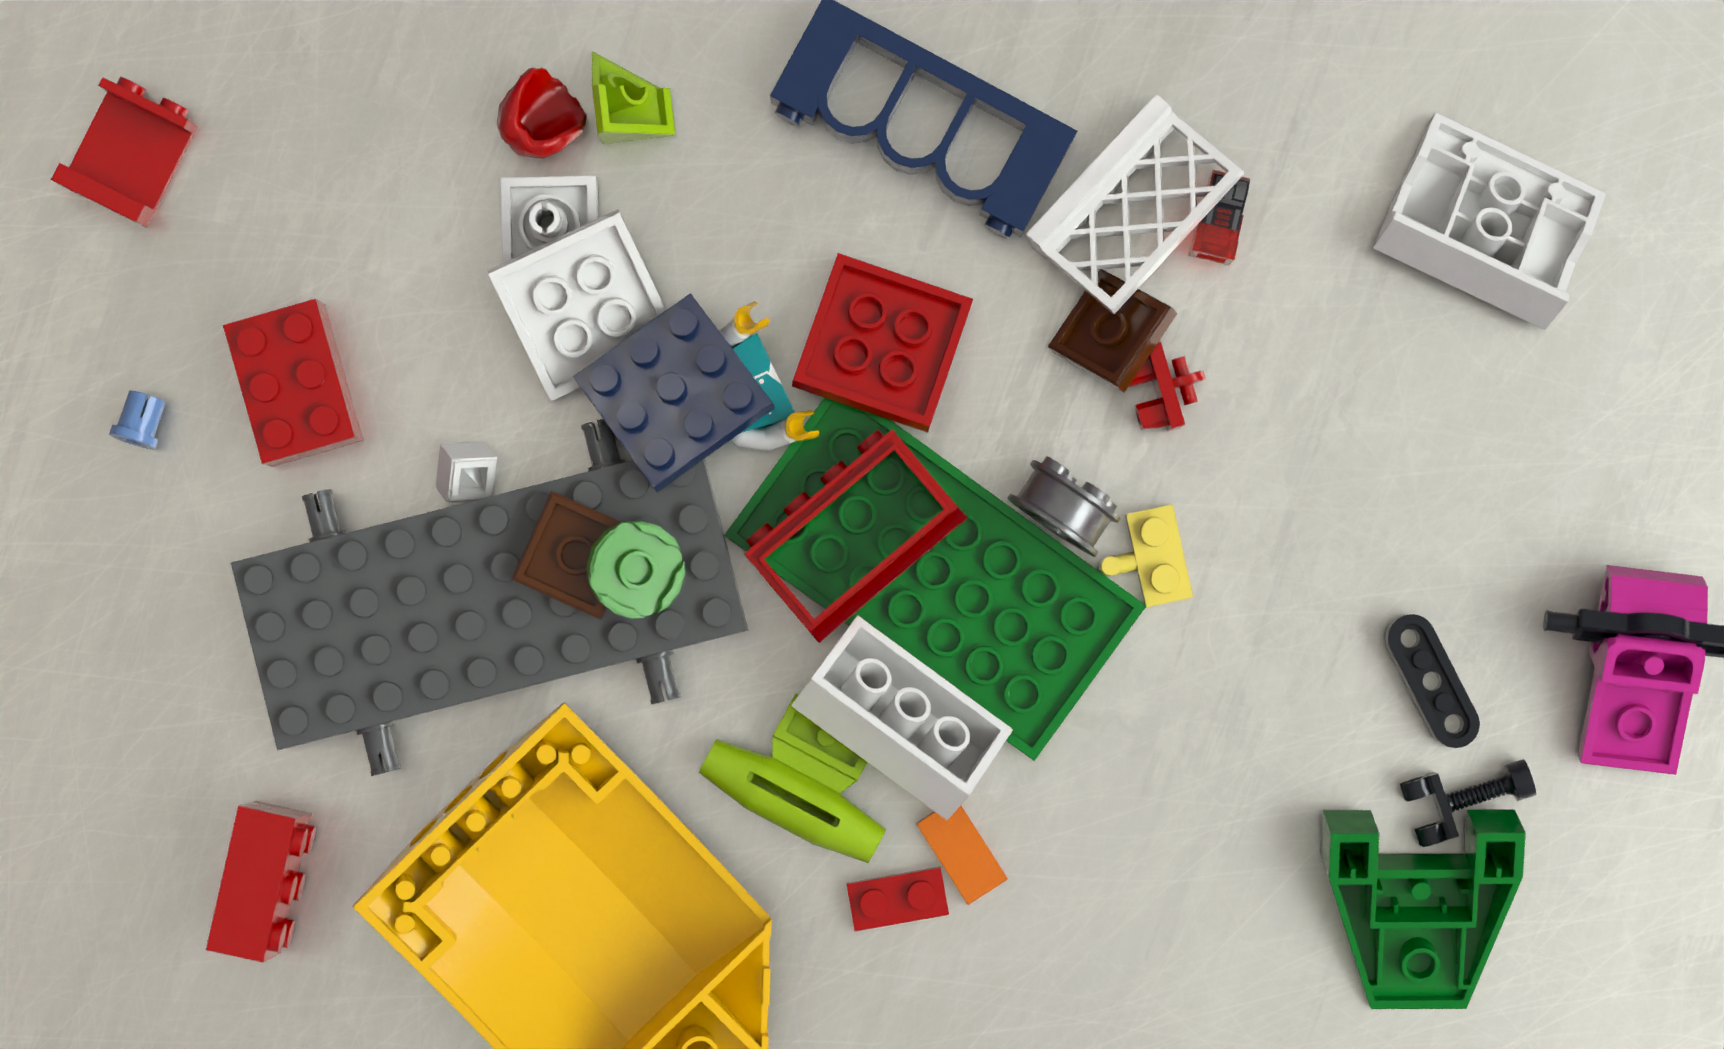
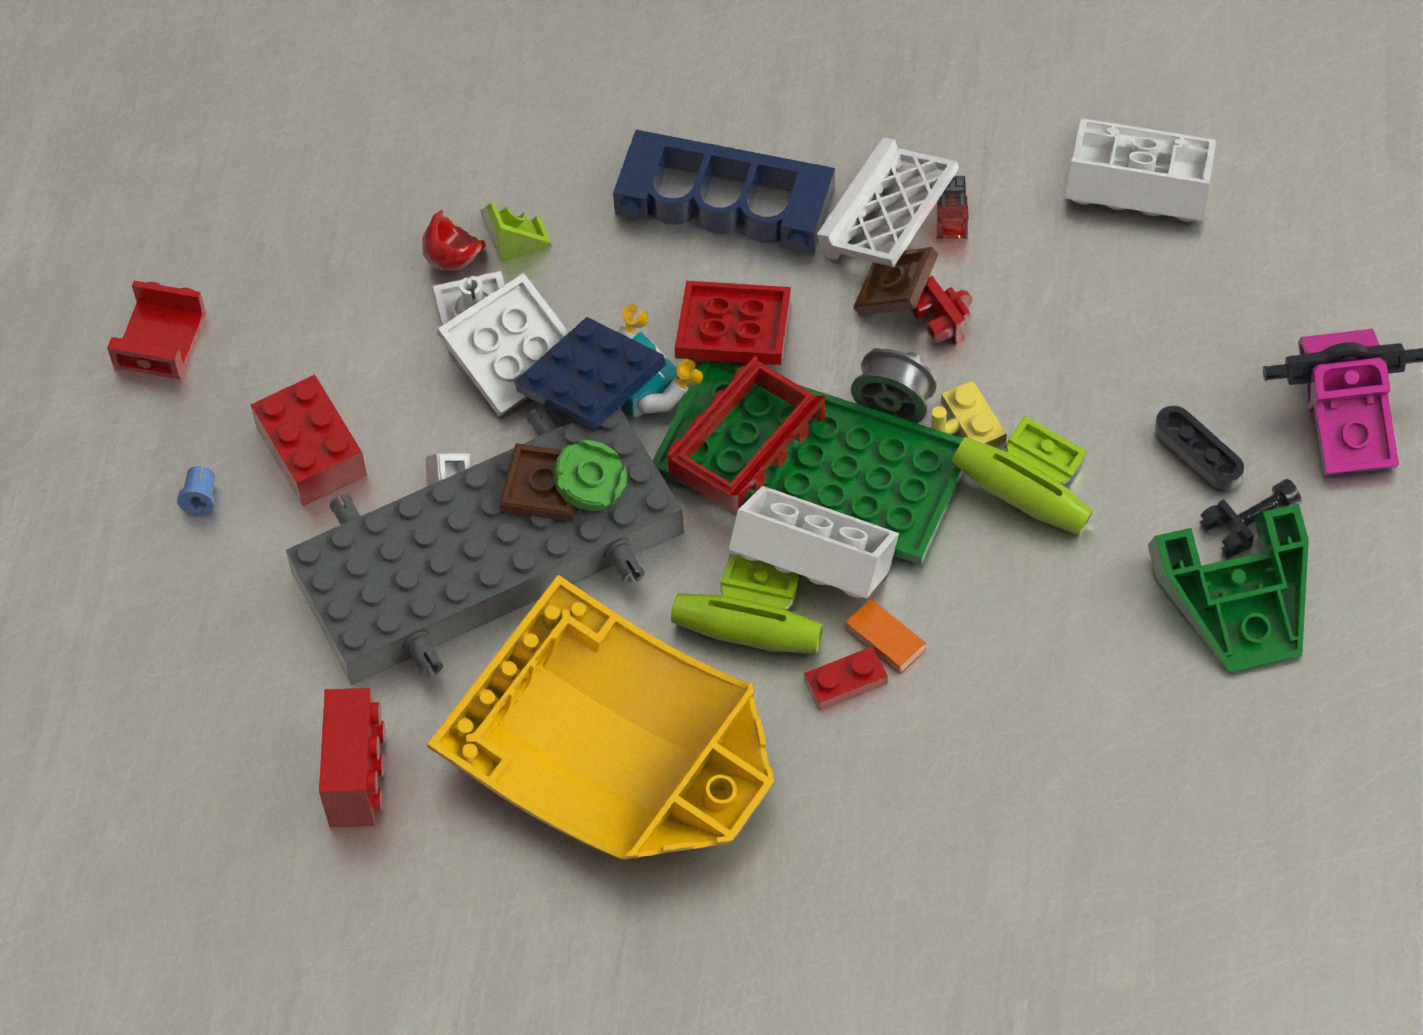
camera: 10 degrees left, 30 degrees down
none -> lime plate [951,415,1093,535]

